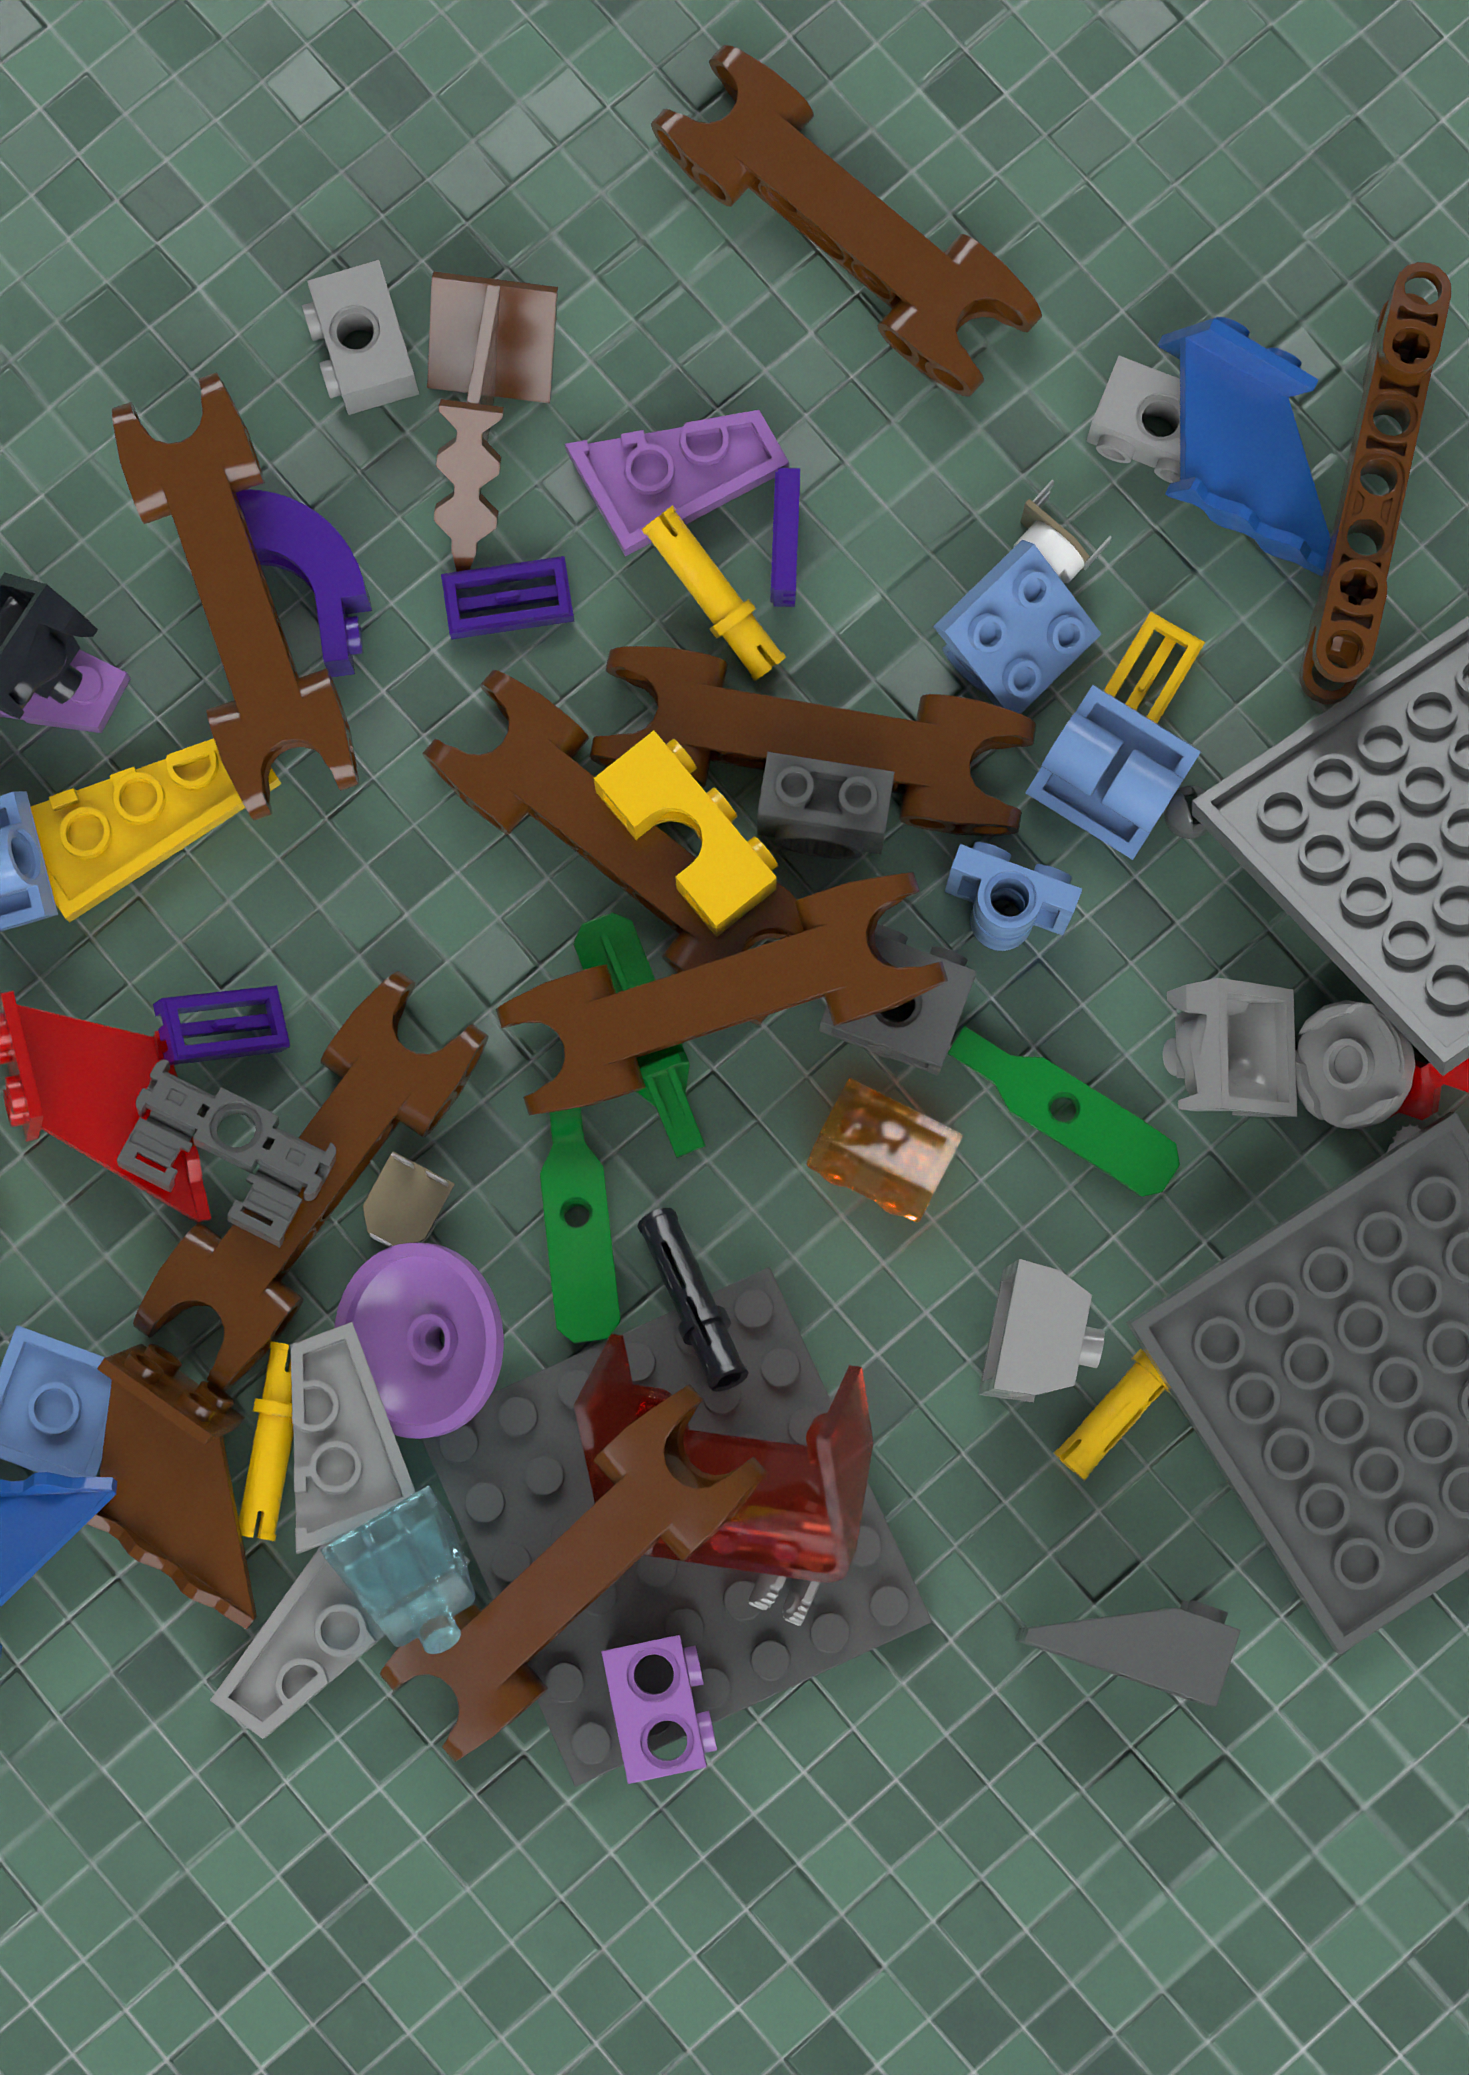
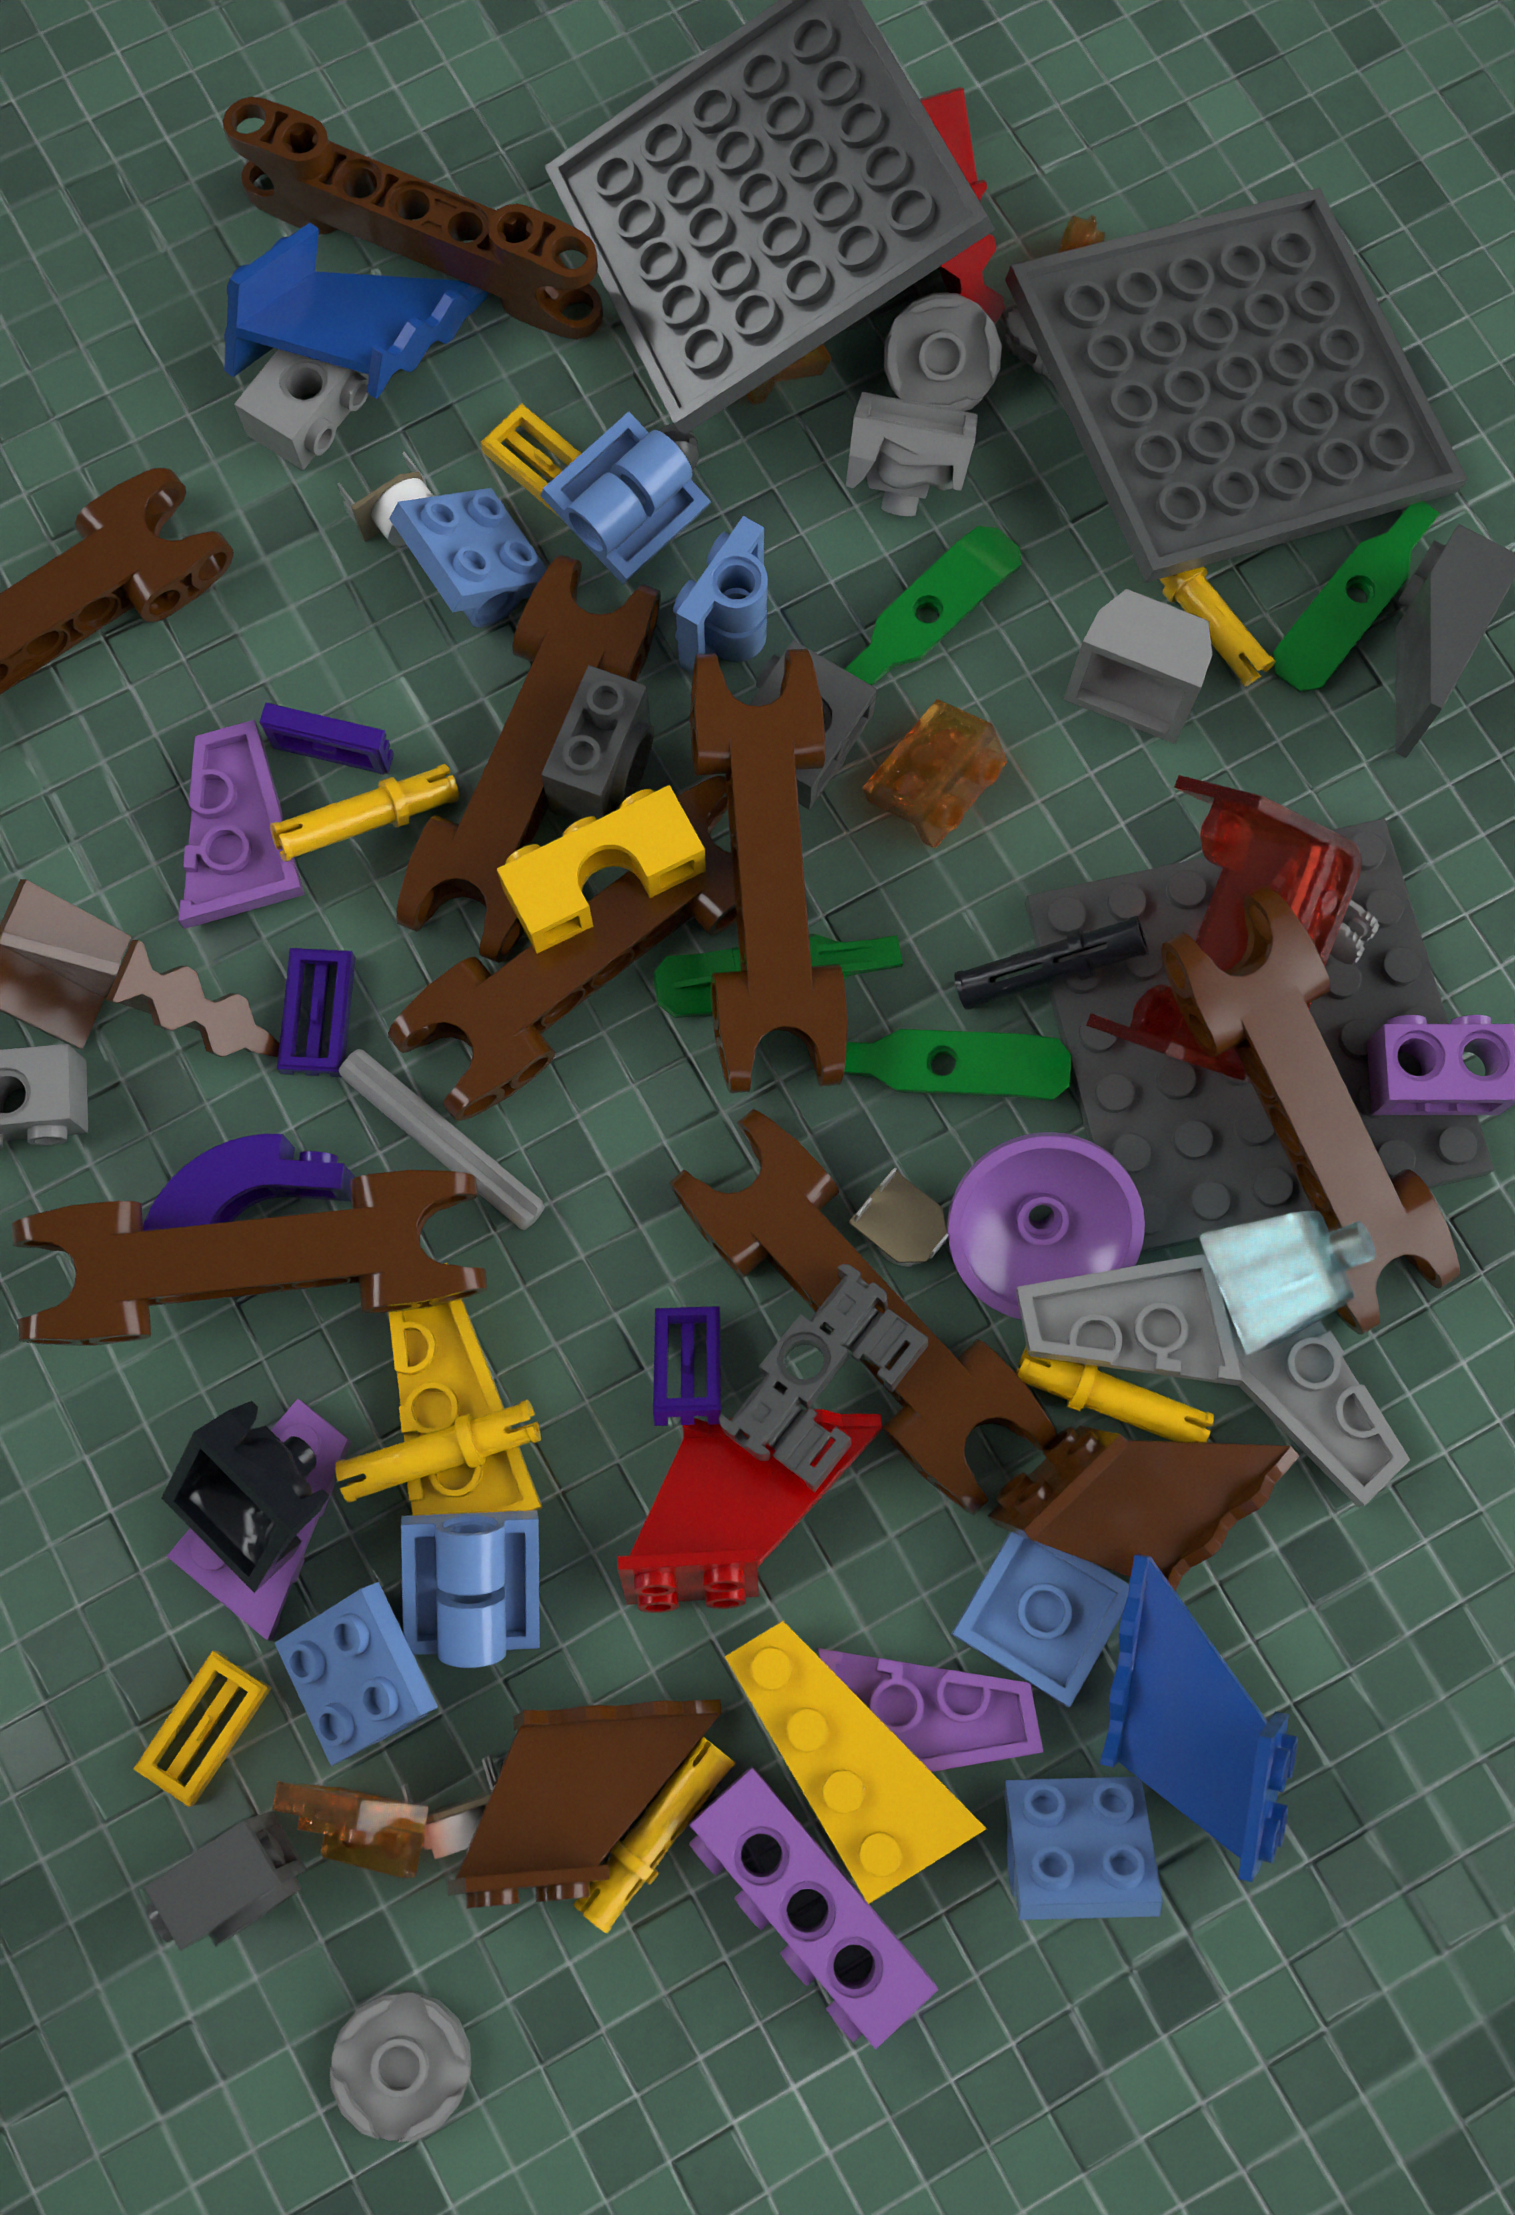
camera: 80 degrees left, 5 degrees down
none -> yellow pin [335,1400,541,1503]
none -> light grey axle [339,1049,545,1230]
none -> green piece [1272,501,1441,693]

